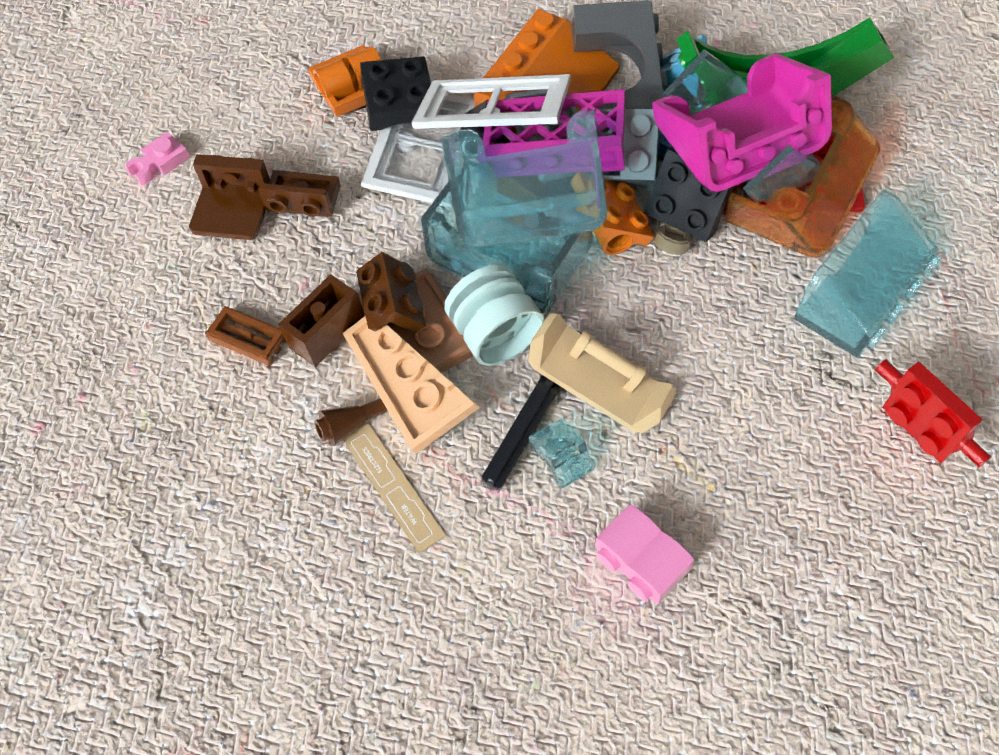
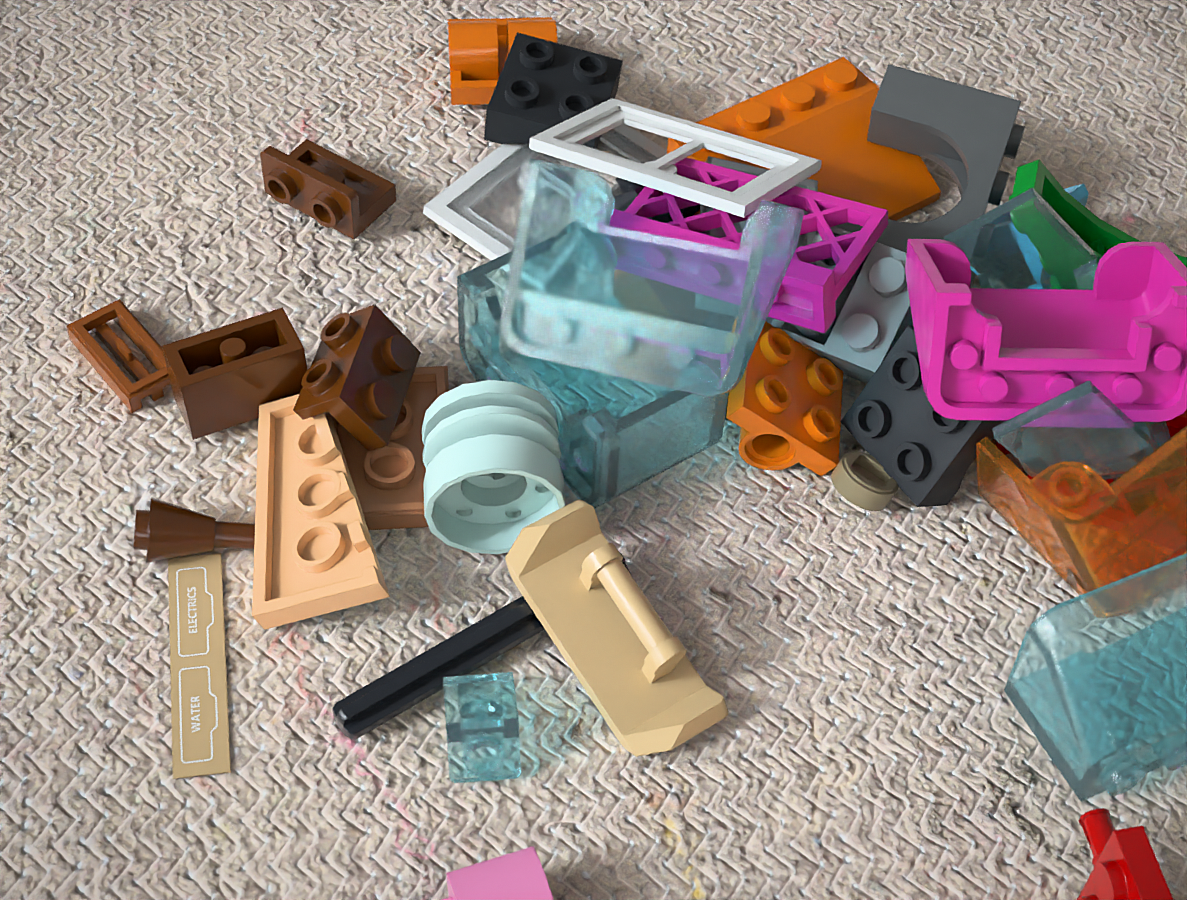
camera: 20 degrees right, 10 degrees down
bright pink plate [125,132,190,186] -> none
reddish brown bracket [189,154,270,240] -> none

